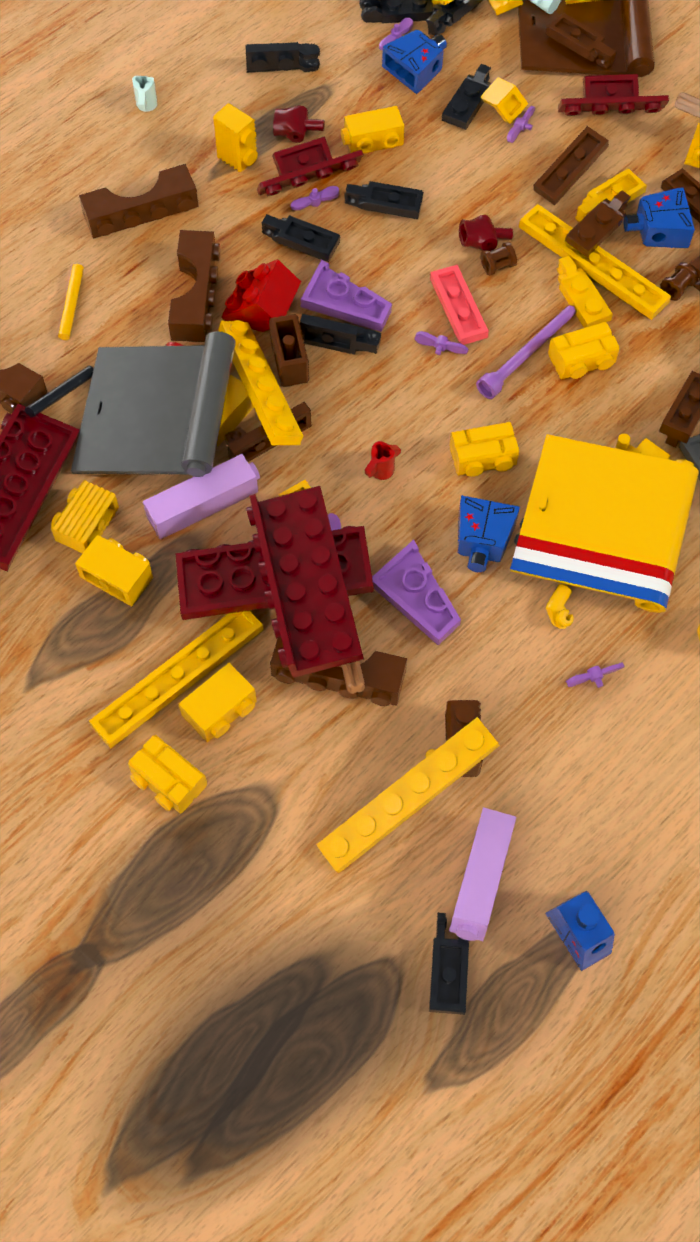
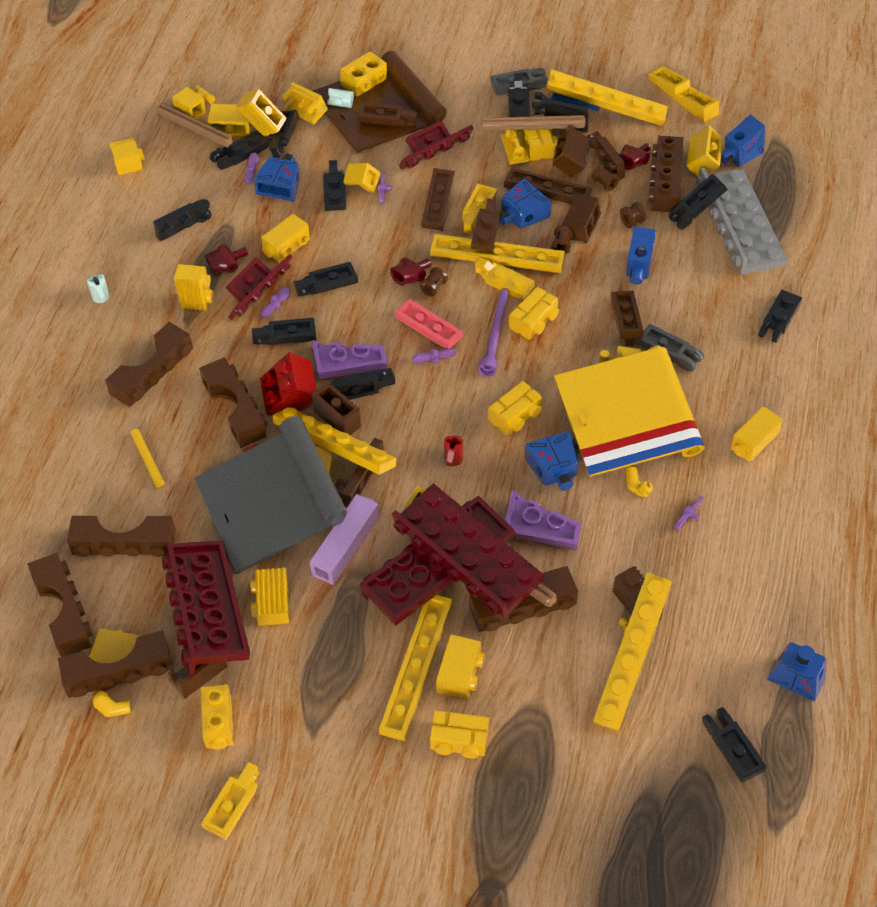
camera: 30 degrees left, 10 degrees down
black bar [25,366,94,418] -> none
yellow brick [75,534,153,607] -> none
lavender brick [449,807,516,941] -> none

